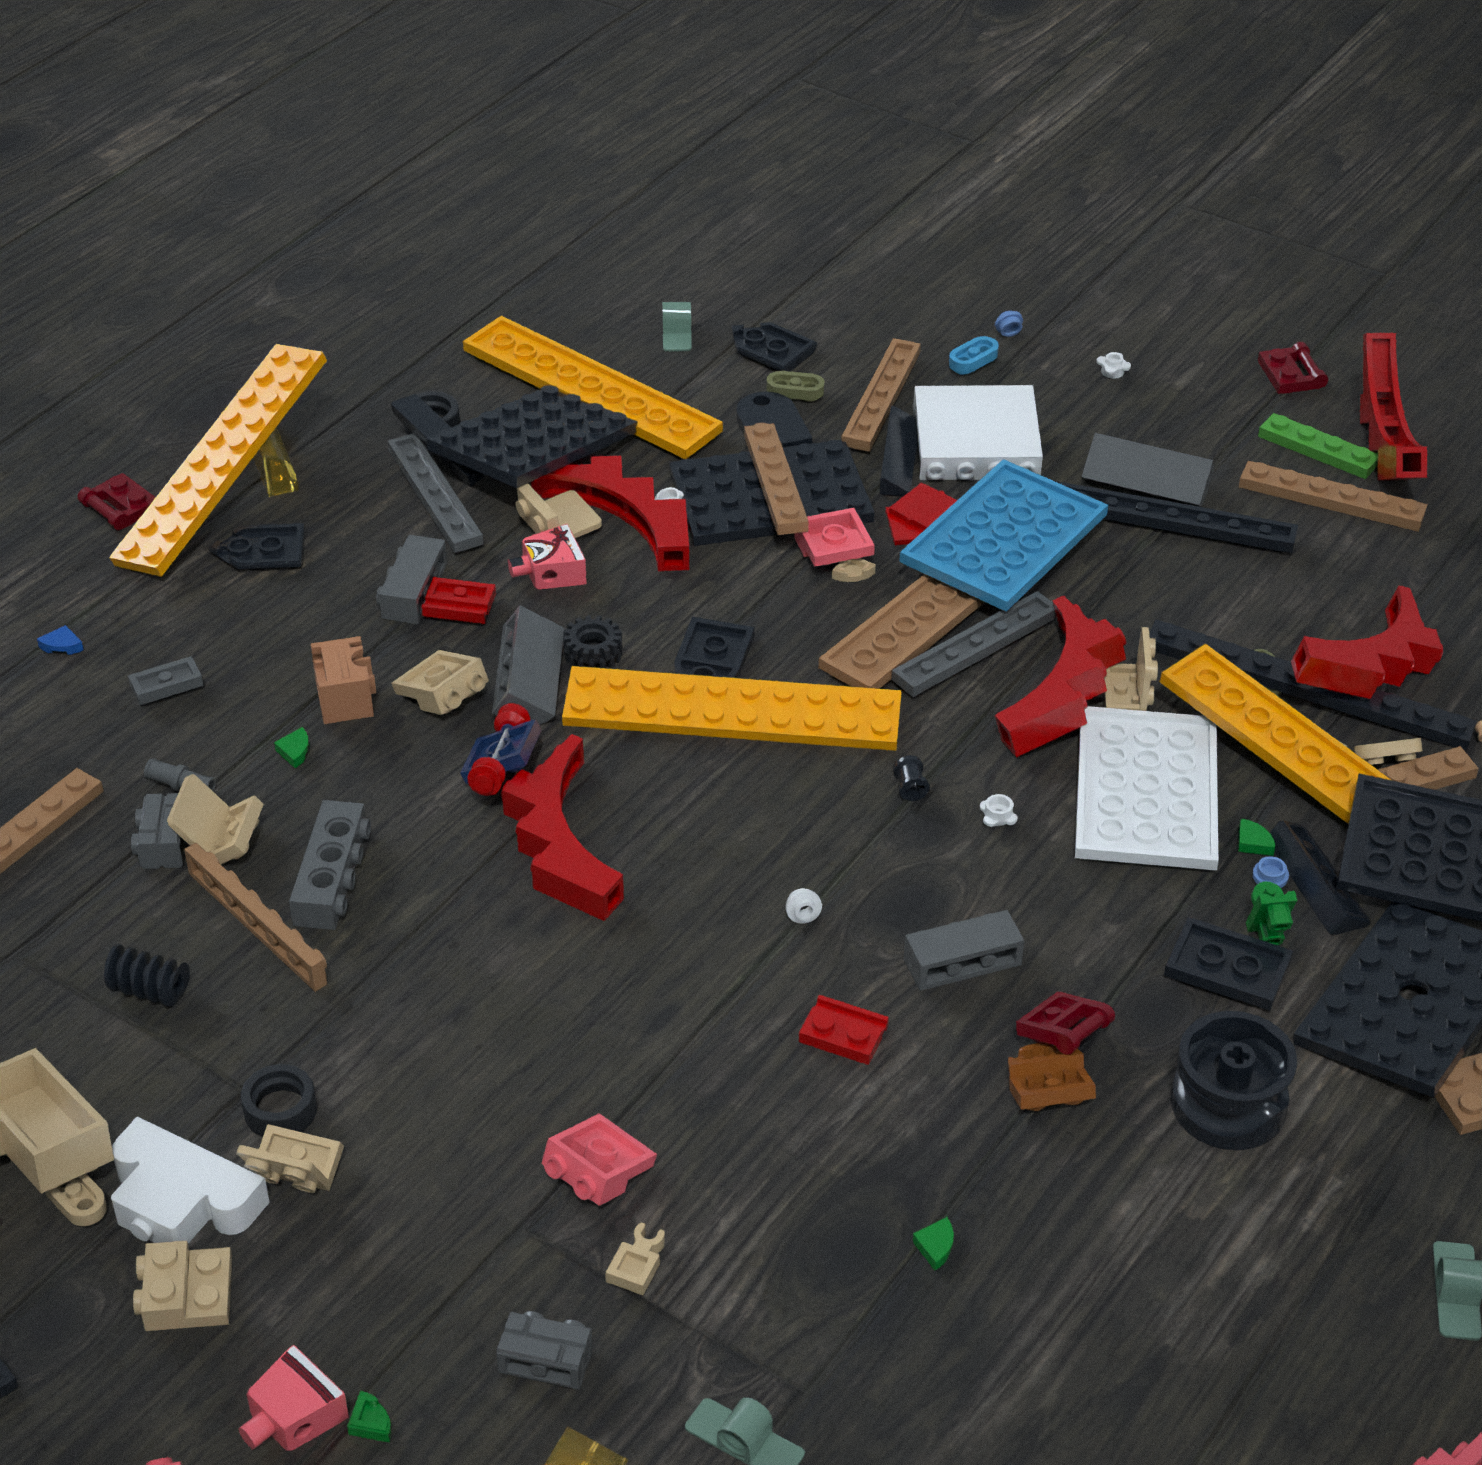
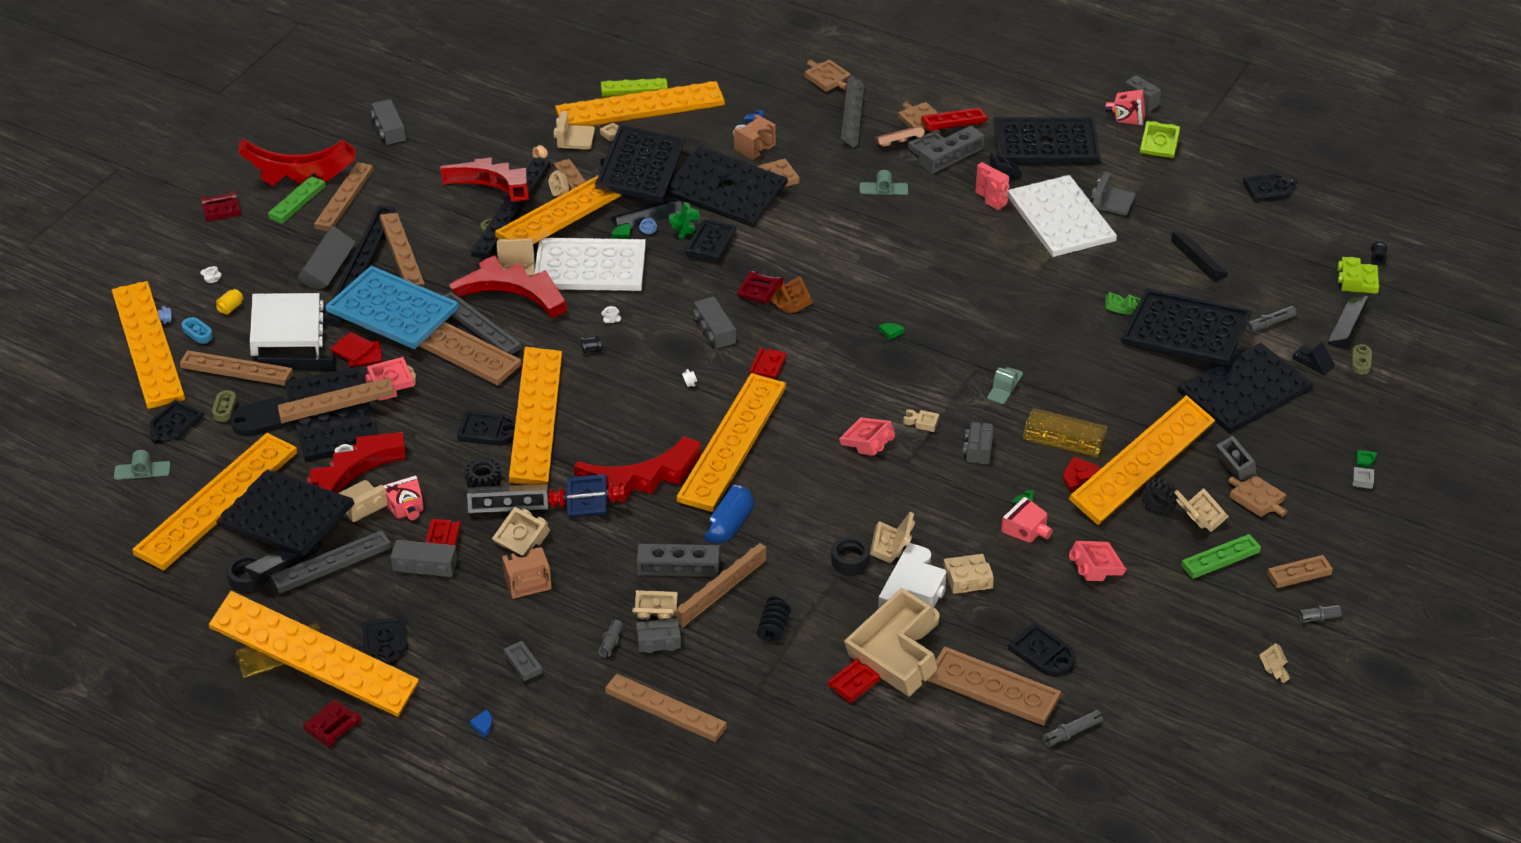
camera: 95 degrees left, 0 degrees up
green tile [274,727,309,768] -> none
black piece [1171,1011,1297,1151] -> none
none -> light orange plate [112,281,185,409]
none -> yellow brick [216,289,243,314]
none -> medium nougat plate [380,213,424,288]
none -> light orange plate [677,373,786,512]
none -> blue brick [704,484,754,543]

